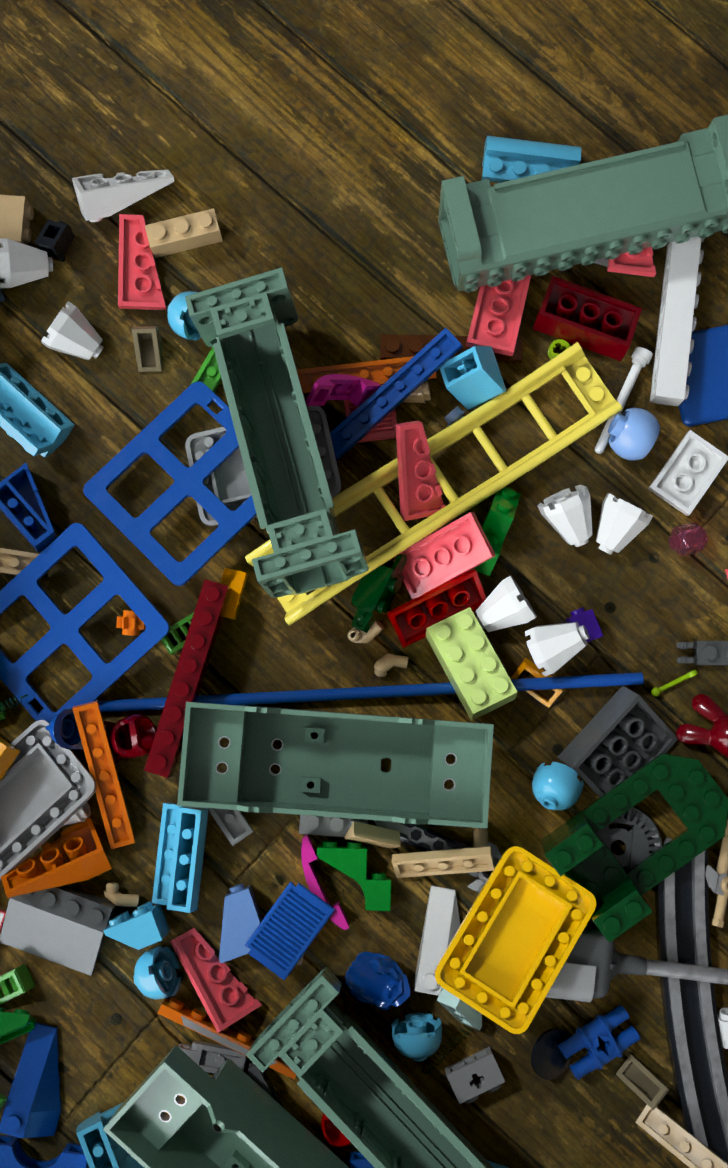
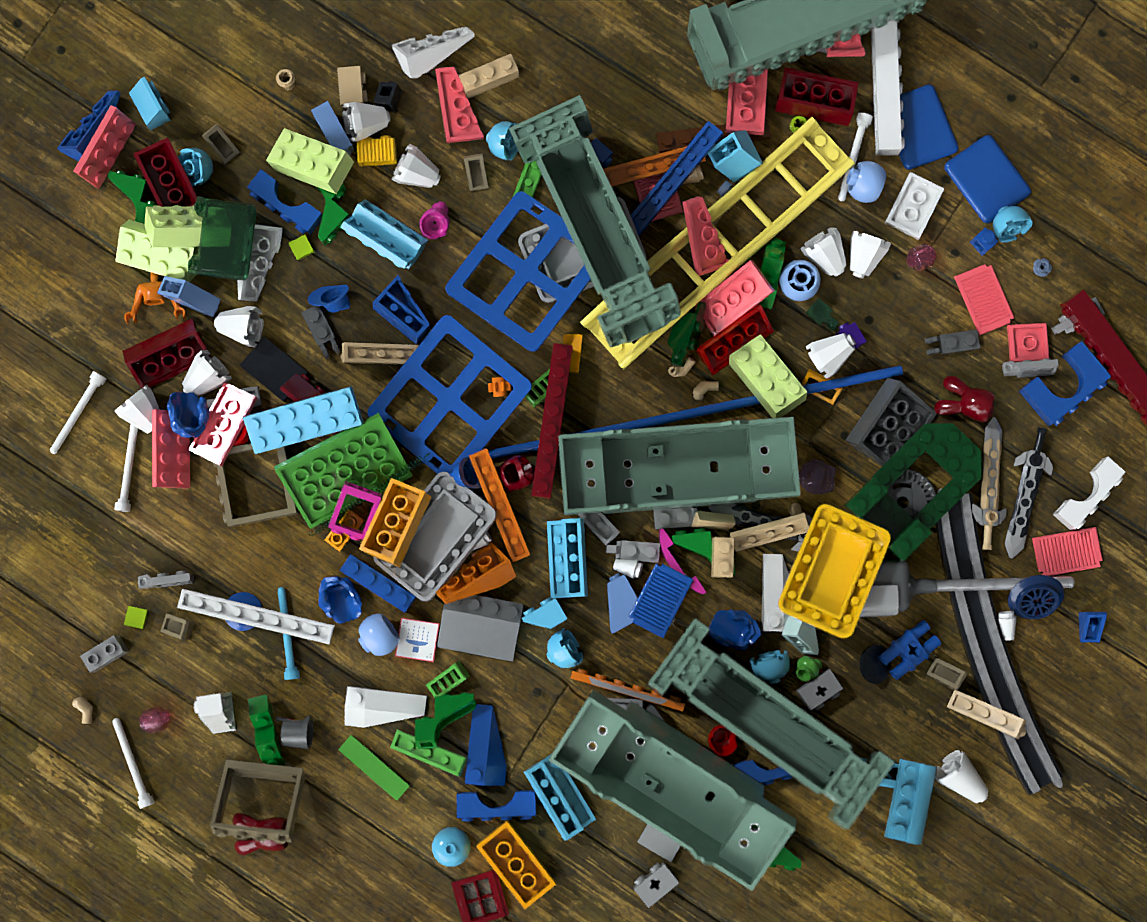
camera: 10 degrees left, 0 degrees up
tan arm [104,882,139,907] -> none
coral wing [170,928,262,1033] -> none
dark pink slope [305,374,381,406] -> none
white cone [475,576,537,632] -> none
medium azure cylinder [532,762,584,811] -> none
lime hinge [651,669,698,697] -> none
none -> yellow brick [357,135,397,167]
none -> dark pink piece [419,201,450,239]
none -> blue brick [591,138,613,168]
none -> light grey hinge [606,540,660,563]
none -> white cone [613,559,643,579]
none -> tan brick [711,537,734,578]
none -> light blue wheel [779,260,821,301]
none -> bright green animal [796,656,822,681]
none -> hair [799,459,836,494]
none -> clear green plate [806,298,839,331]

